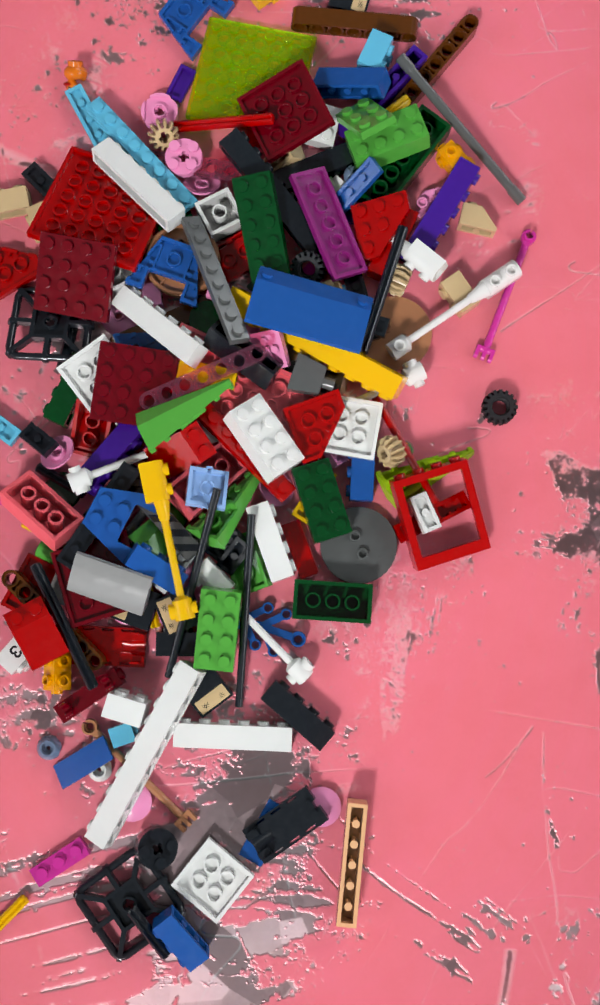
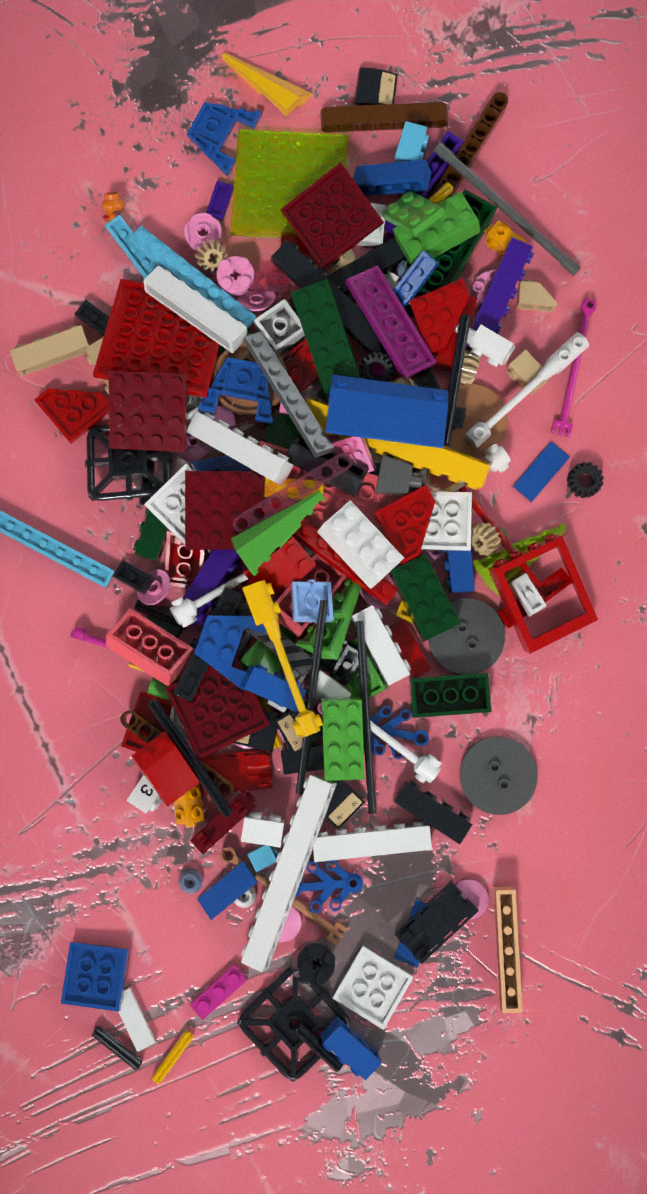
camera: 10 degrees left, 0 degrees up
light grey slope [67,551,154,616] -> none
red axle [173,113,275,133] -> none
none -> blue plant [296,860,363,913]
none -> dark grey plate [459,737,538,815]
none -> blue piece [513,442,570,502]

